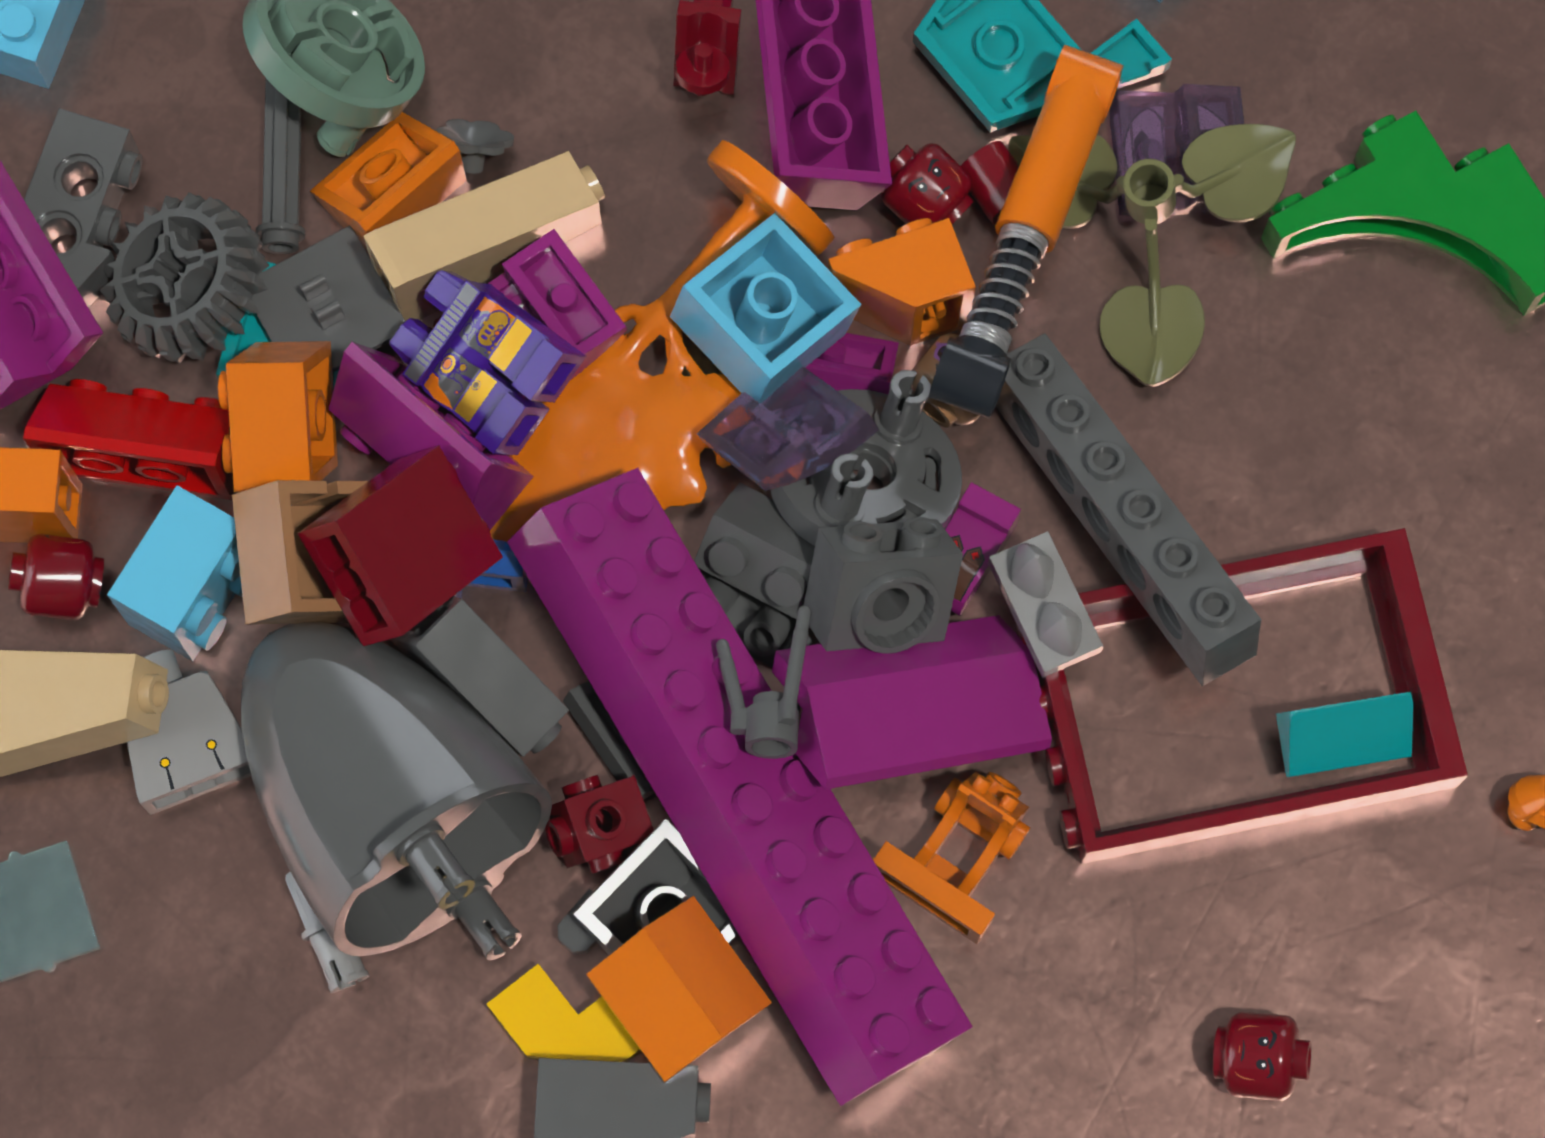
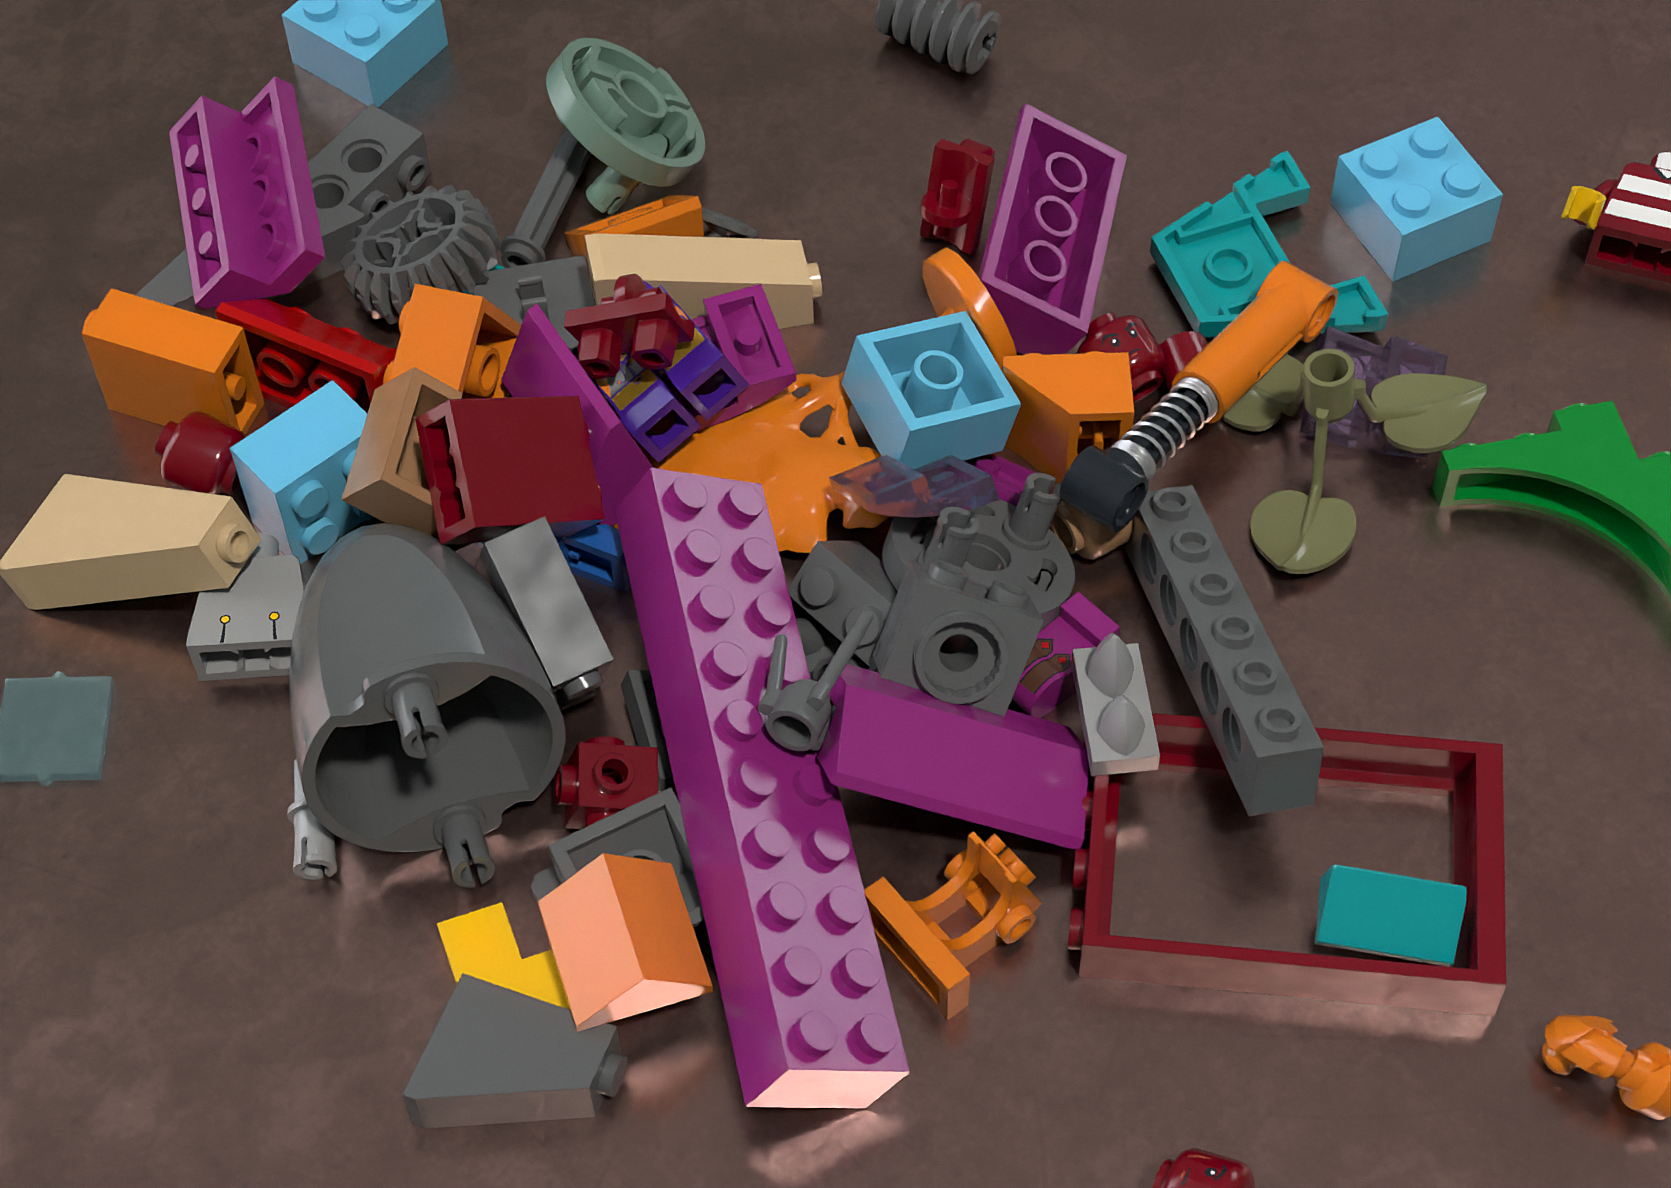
camera: 20 degrees right, 20 degrees down
none -> dark red hips [564,273,695,379]

